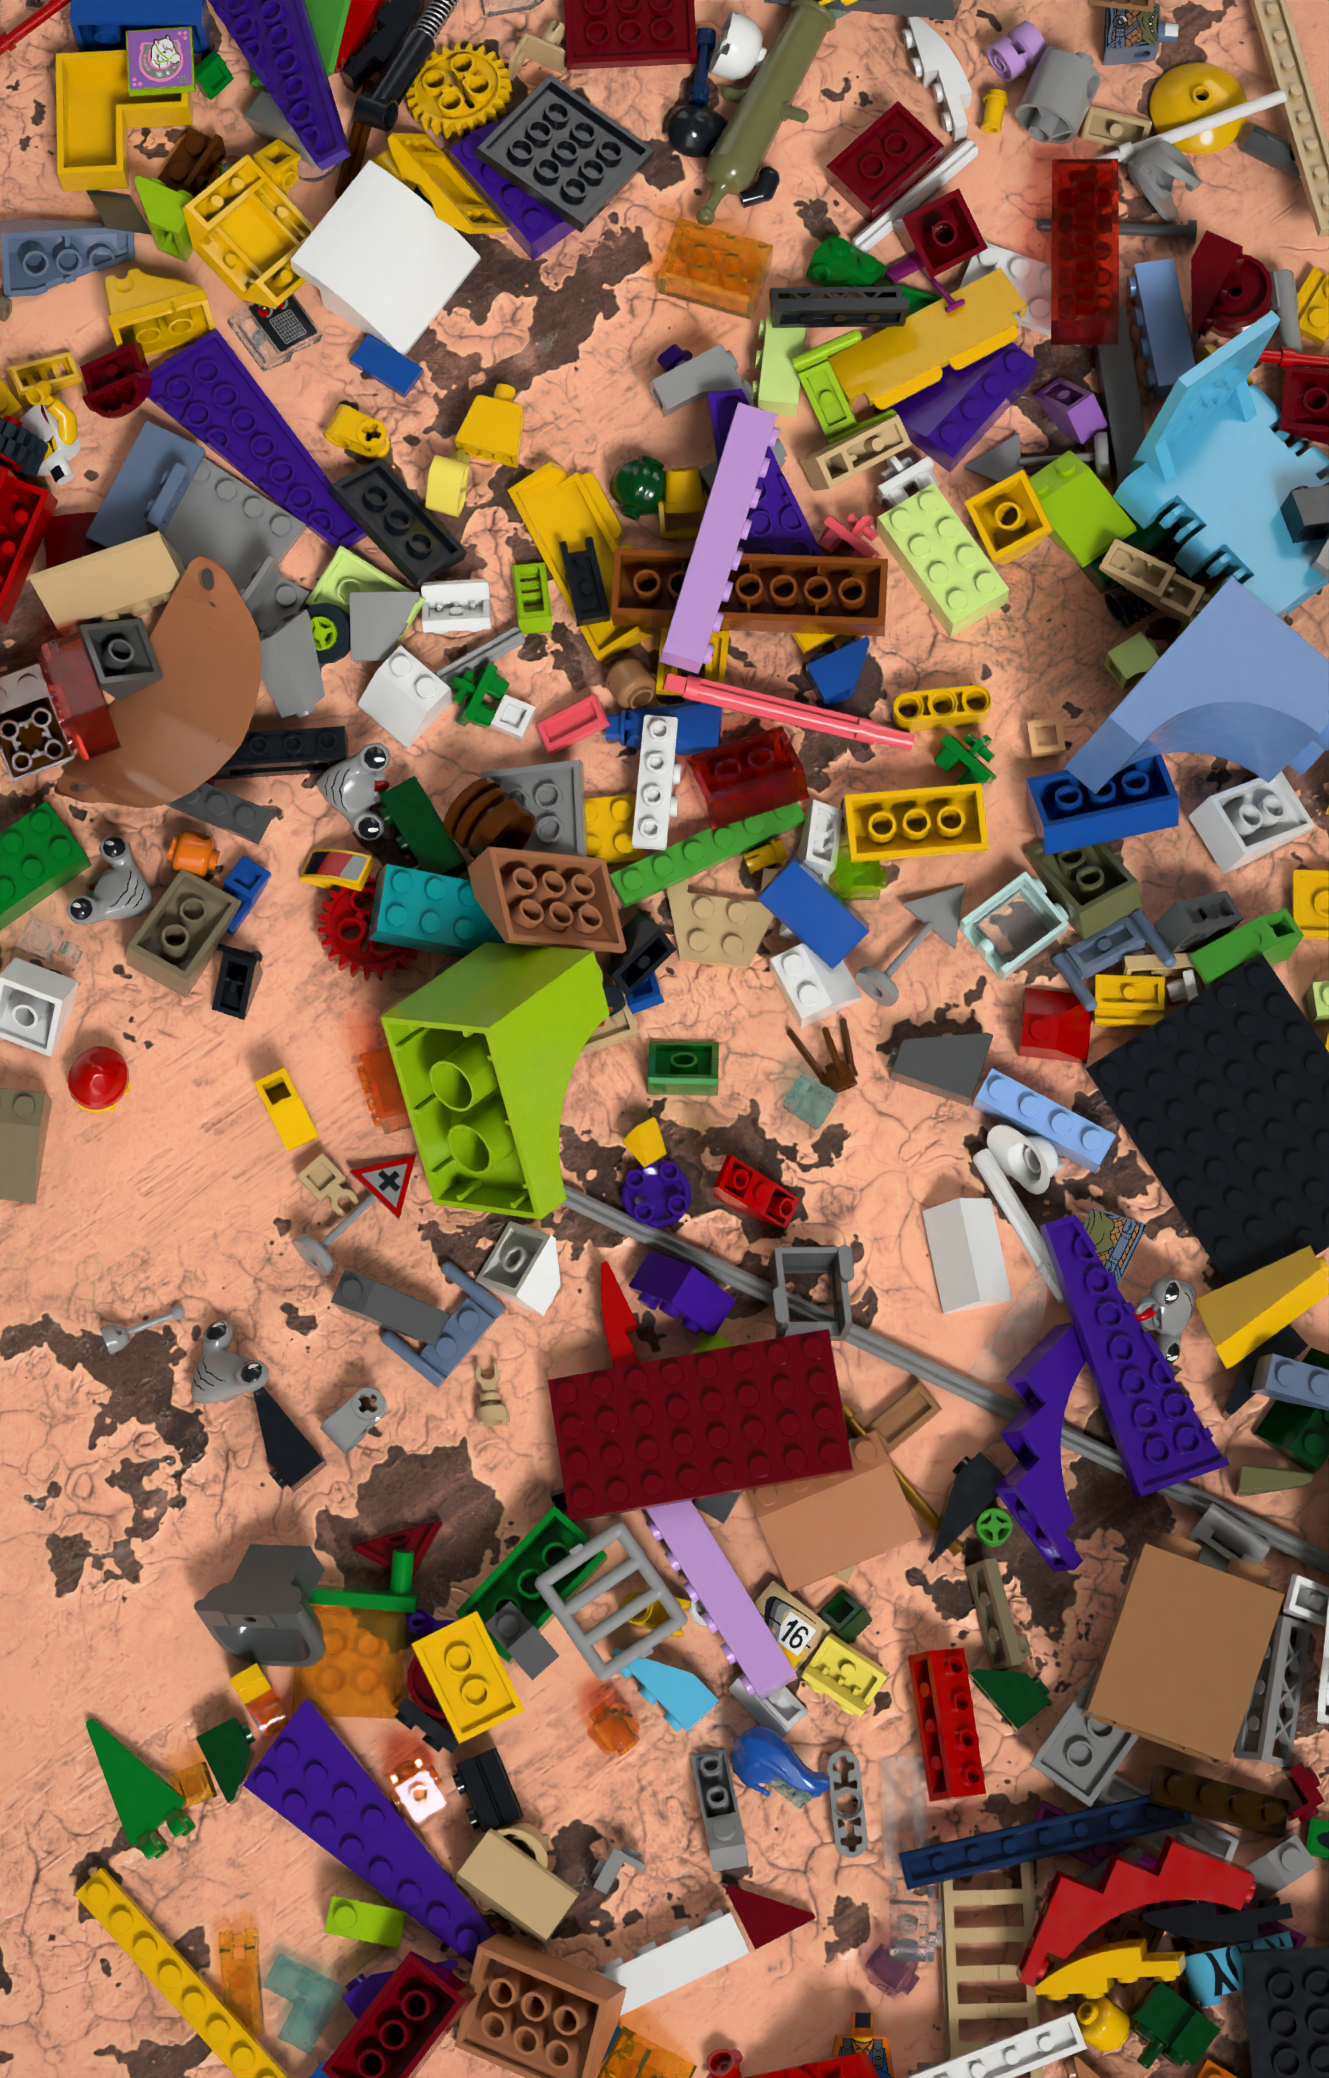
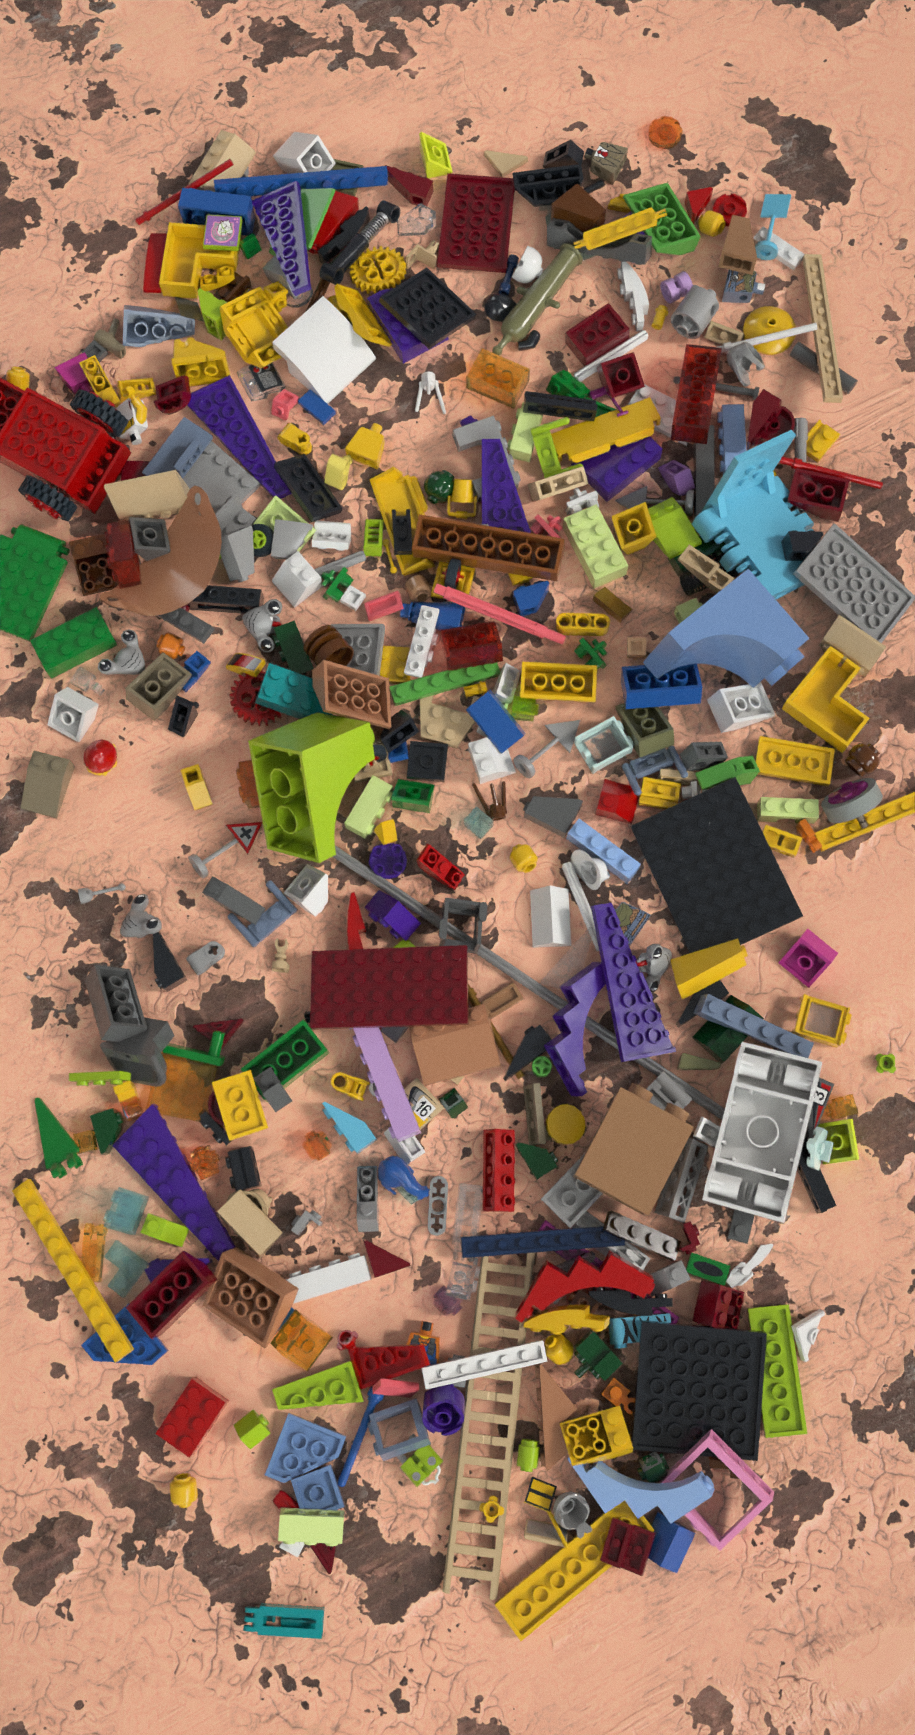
camera: 10 degrees right, 0 degrees up
tan plate [297,1153,359,1217] -> none
dark purple arm [405,1608,455,1638] -> none
light grey bar [535,1522,688,1681] -> none
lavender brick [659,402,780,674] -> none
light yellow bracket [801,1632,890,1717] -> none
none -> lime plate [69,1071,131,1086]
none -> dark grey slope [85,965,147,1042]
none -> clear light blue slope [103,1187,150,1235]
none -> red slope [143,233,167,293]
none -> yellow slope [200,266,235,291]
none -> coral bracket [271,389,299,421]
none -> yellowish green brick [344,775,393,839]
none -> yellow hinge [383,539,397,574]
none -> black plate [407,741,448,782]
none -> white plant [415,372,446,414]
none -> yellow head [509,844,538,873]
none -> yellow tile [545,1104,586,1145]
none -> pearl gold slope [593,587,633,623]

